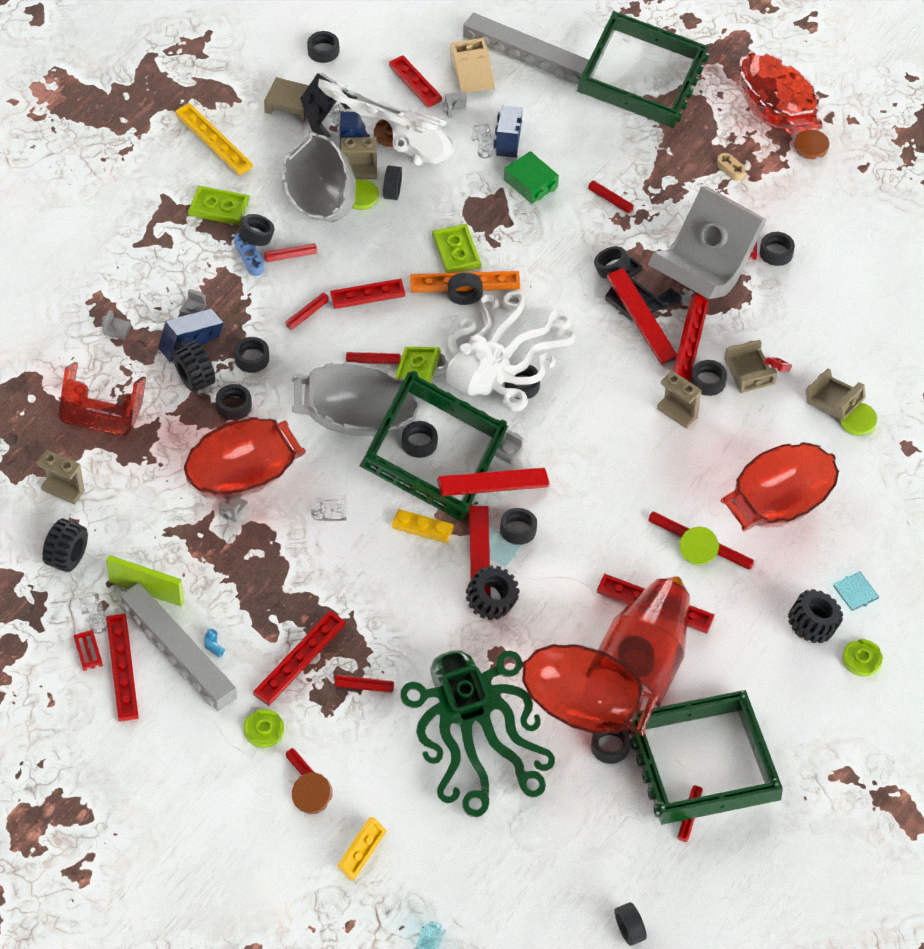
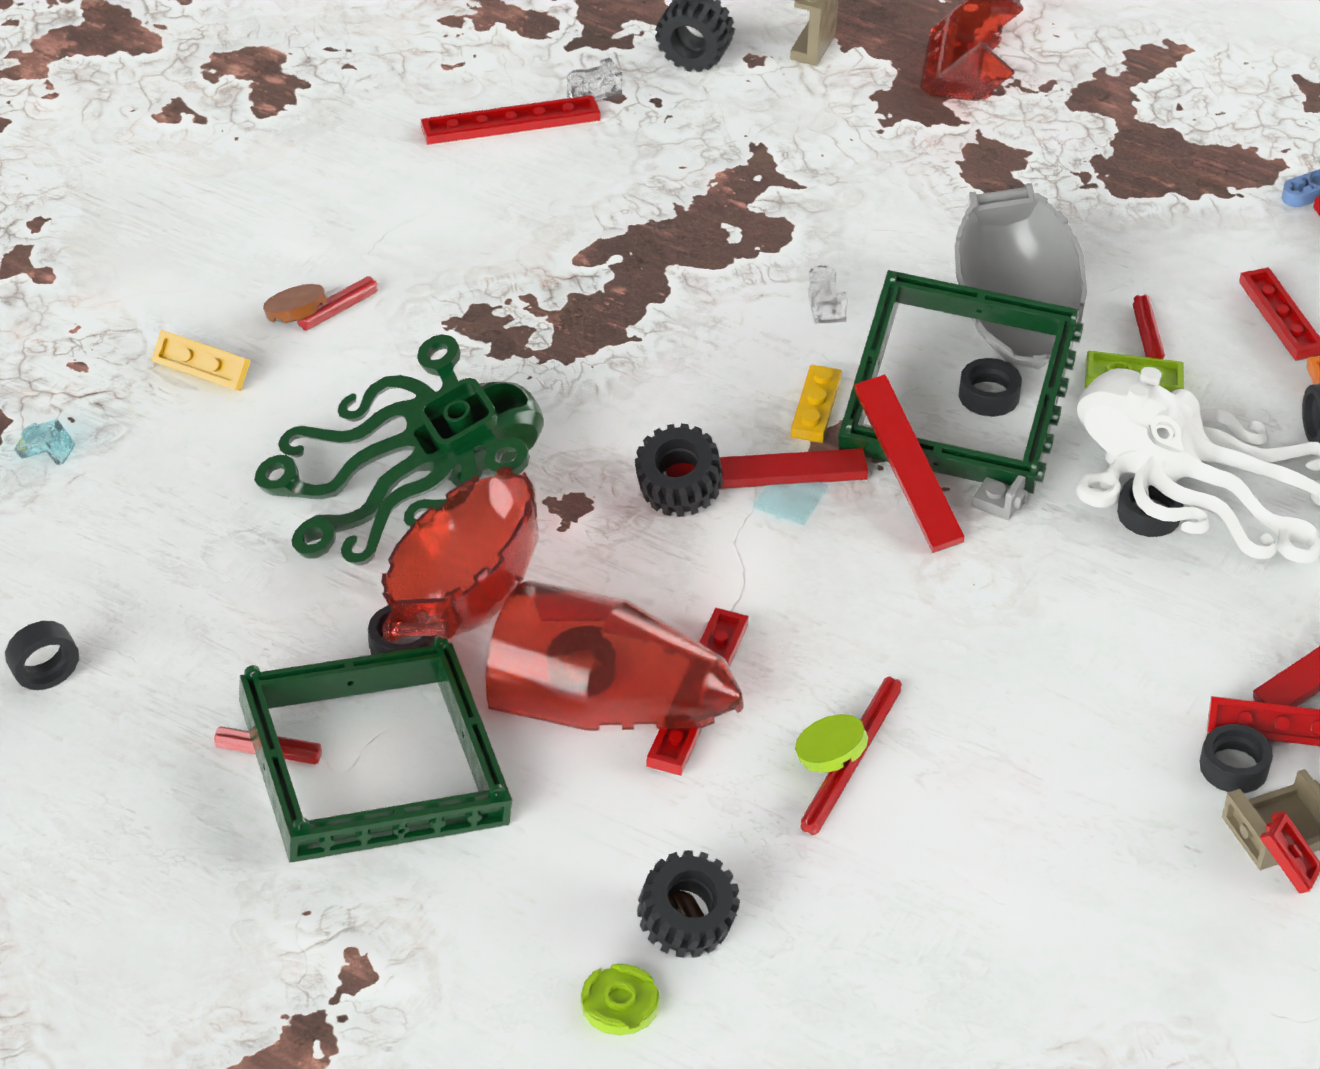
camera: 85 degrees right, 10 degrees down
red tile [73,630,103,671] -> none
light grey bracket [101,310,132,340] -> none
lime tile [106,555,184,607] -> none
light grey brick [120,583,237,711] -> none
dark blue wedge [158,309,223,362] -> none
black tyre [173,341,215,393] -> none
light grey bracket [179,289,206,316] -> none
clear red windscreen [184,417,306,500] -> none
dark azure arm [204,629,225,657] -> none
black tyre [216,384,252,421] -> none
light grey bracket [219,494,248,522] -> none
black tyre [234,337,269,373] -> none
lime tile [244,709,284,748] -> none
red plate [253,611,346,706] -> none
red axle [285,293,329,330] -> none
red axle [334,675,394,693] -> none
black tyre [500,508,537,545] -> none
dark tan panel [657,371,702,429] -> none
clear red windscreen [720,442,839,532] -> none
dark tan panel [806,368,866,420] -> none
clear light blue piece [833,571,879,611] -> none
lime tile [839,403,877,436] -> none

